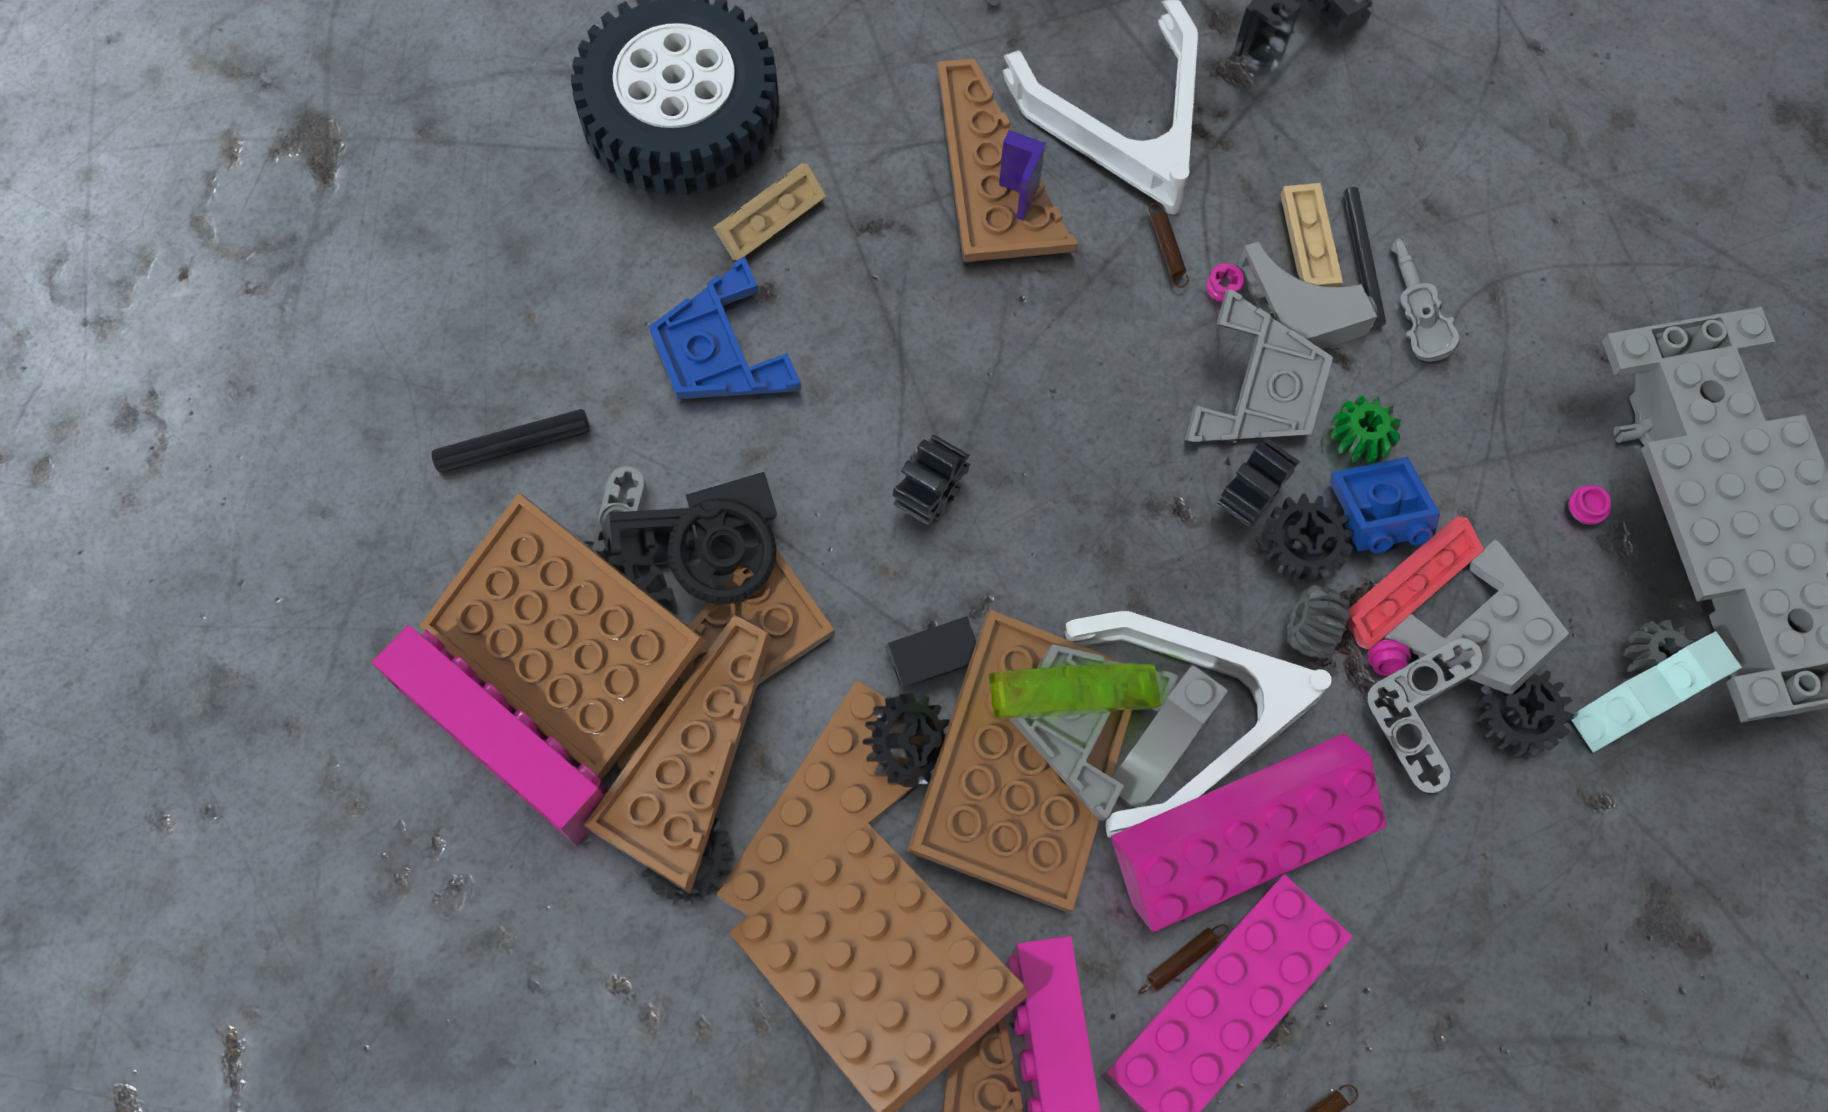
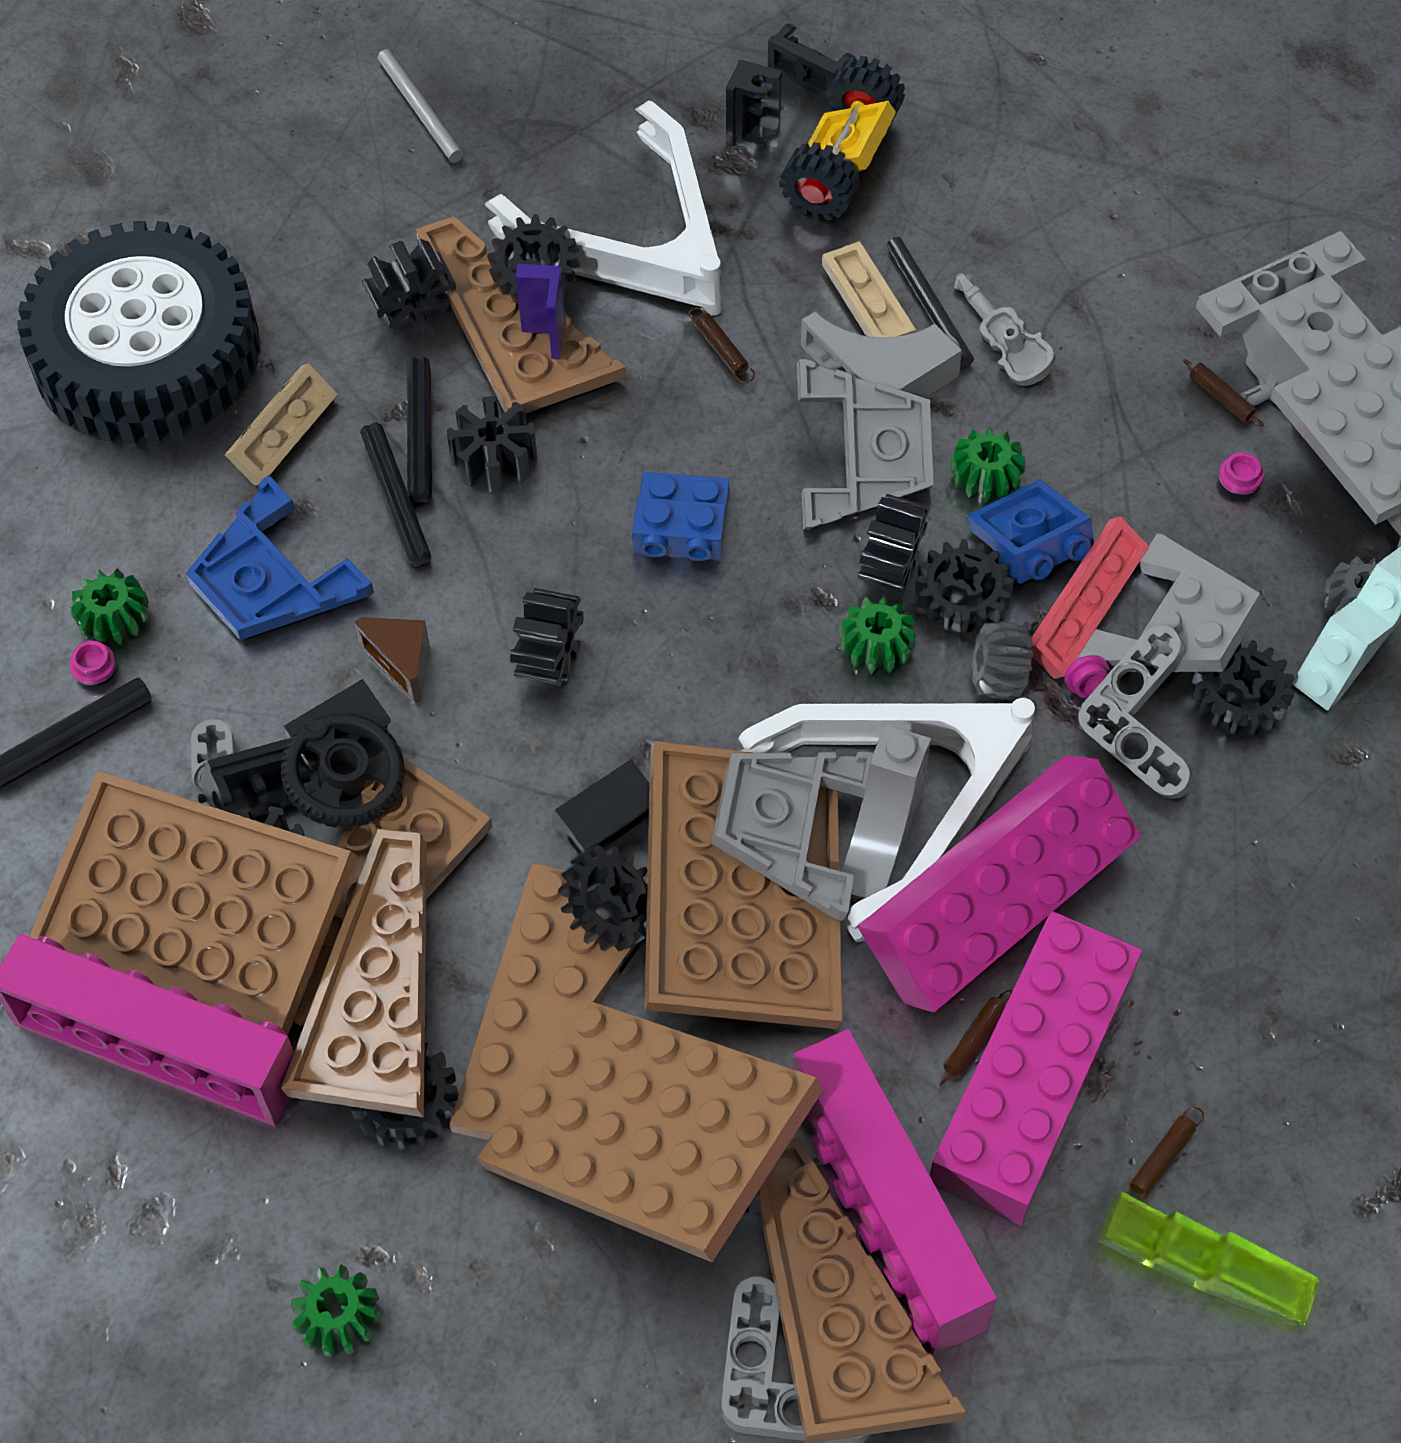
camera: 15 degrees left, 10 degrees down
clear neon green slope [989,664,1161,718] -> none
dark pink bush [1206,263,1244,302] -> none
none -> dark pink plate [69,641,116,685]
none -> green gear [71,568,149,645]
none -> green gear [291,1264,381,1358]
none -> reddish brown slope [354,617,430,704]
none -> black axle [360,422,432,567]
none -> black gear [362,239,456,329]
none -> black axle [407,356,432,503]
none -> black gear [447,396,537,492]
none -> black gear [487,214,580,304]
none -> blue plate [632,472,730,561]
none -> plate [779,56,906,220]
none -> green gear [839,595,917,675]
none -> reddish brown piece [1183,359,1264,427]

